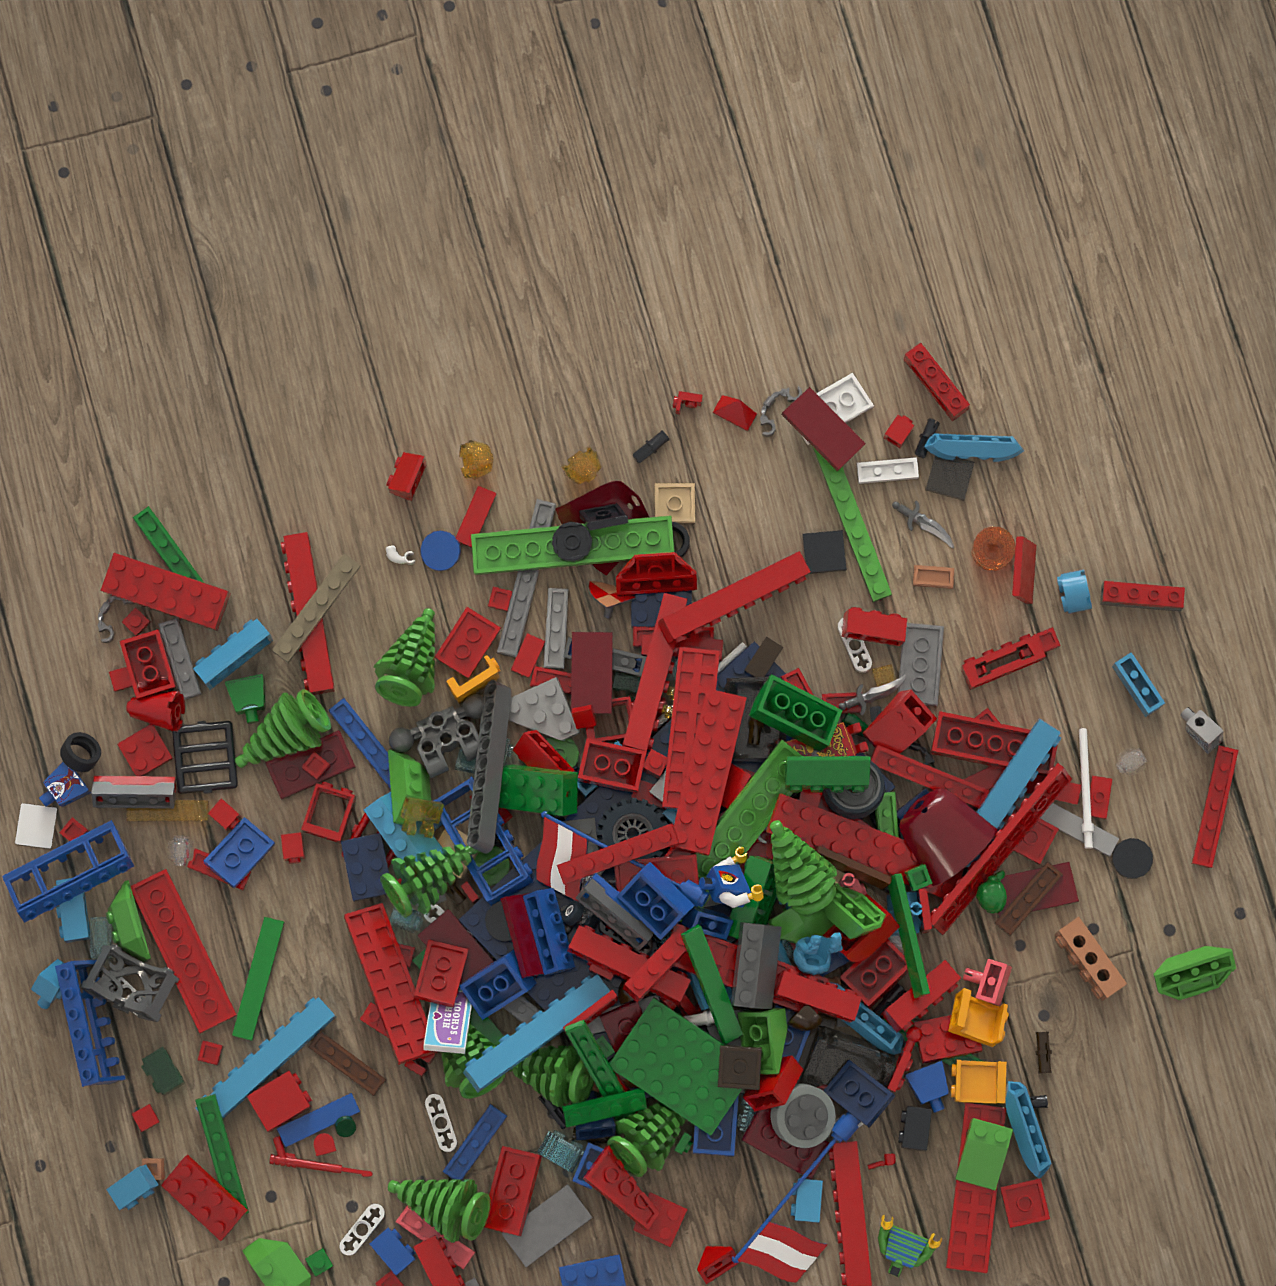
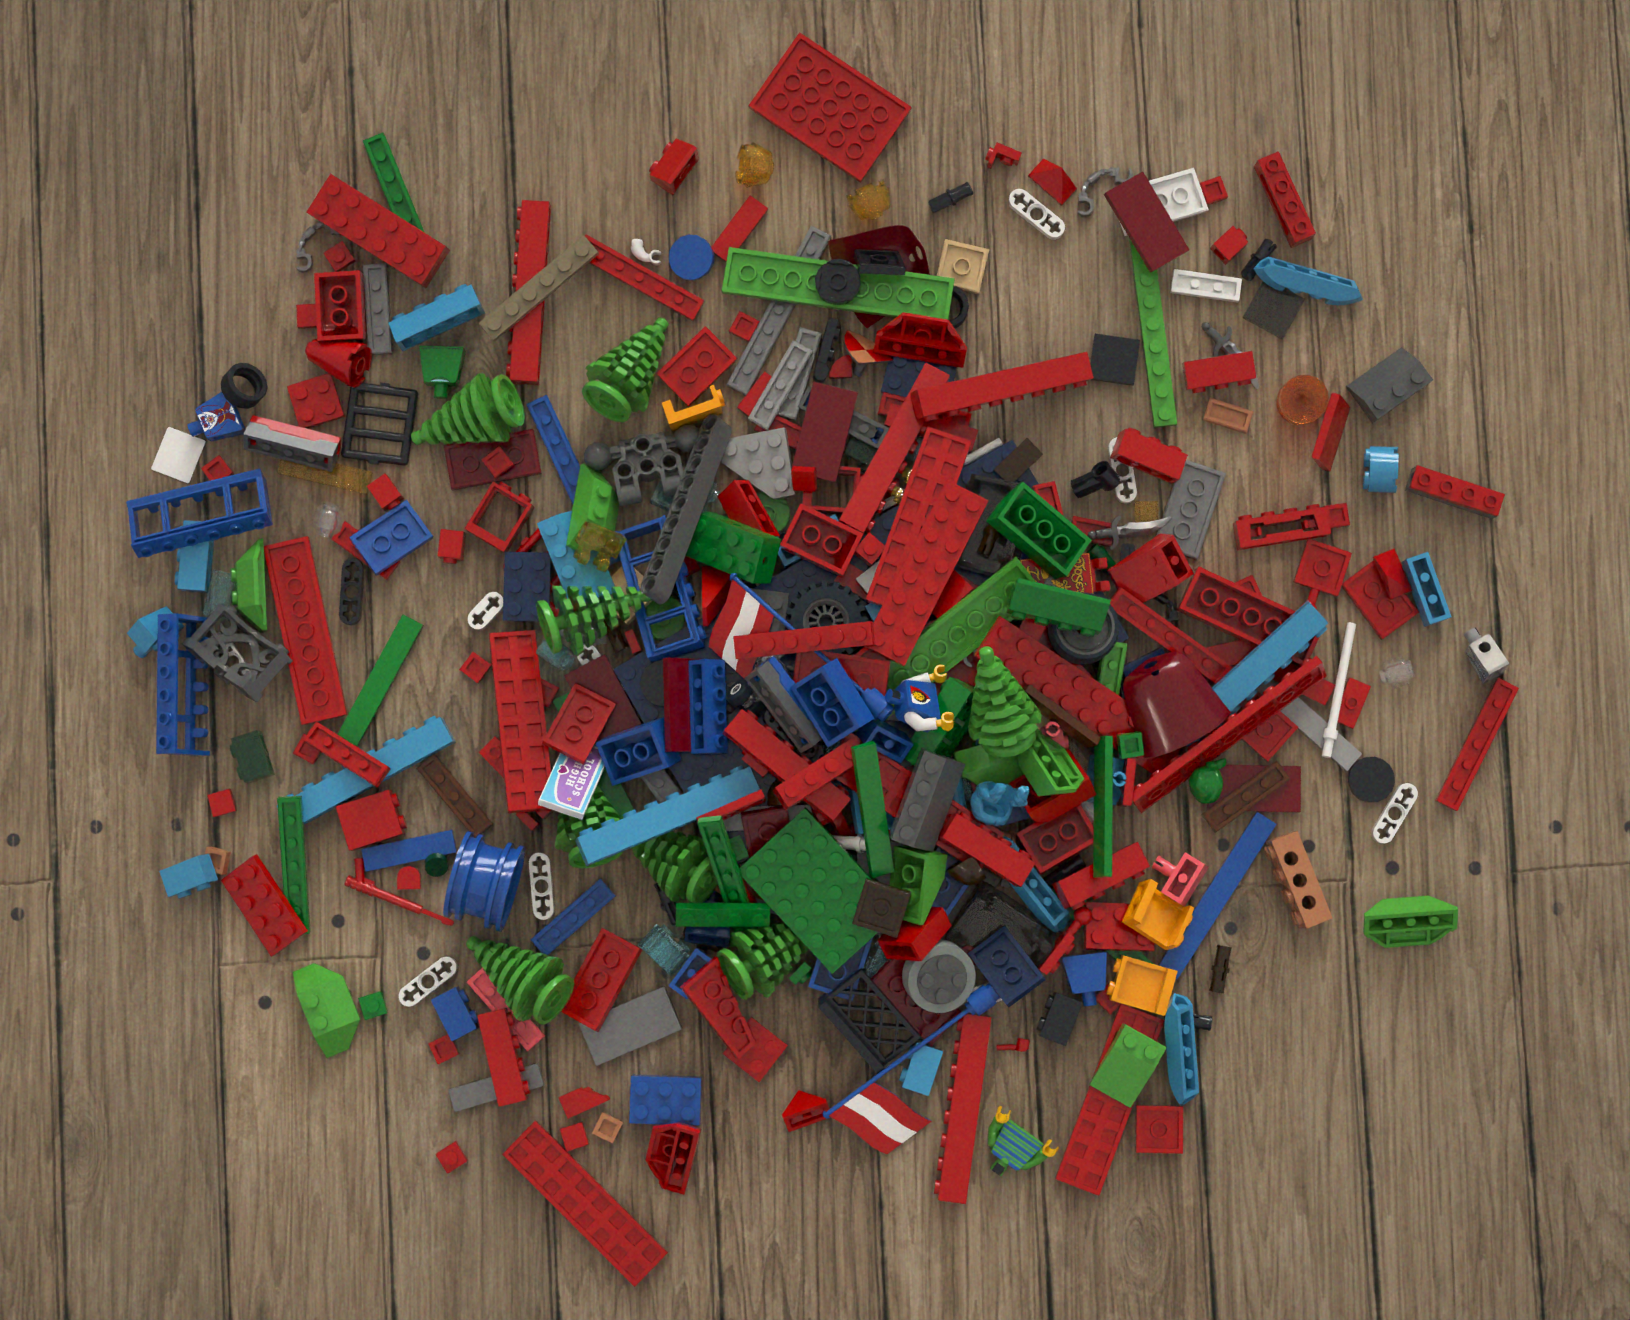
camera: 15 degrees right, 5 degrees up
none -> red tile [303,721,390,788]
none -> black beam [339,558,364,625]
none -> blue wheel [443,831,526,932]
none -> red tile [459,652,492,684]
none -> white beam [468,592,503,630]
none -> red plate [585,234,705,322]
none -> red slope [702,566,732,626]
none -> red plate [748,32,912,183]
none -> light grey tile [748,340,813,431]
none -> black hinge [812,318,841,383]
none -> black fence [818,968,921,1074]
none -> red tile [829,355,852,379]
none -> white beam [1008,189,1065,240]
none -> black piece [1071,461,1120,498]
none -> red tile [1096,983,1122,1015]
none -> blue tile [1158,812,1277,980]
none -> red brick [1182,351,1256,394]
none -> red tile [1199,176,1228,205]
none -> red plate [1293,538,1352,609]
none -> red tile [1341,560,1419,640]
none -> dark grey slope [1346,347,1433,424]
none -> white beam [1371,783,1418,844]
none -> red slope [1373,548,1412,599]

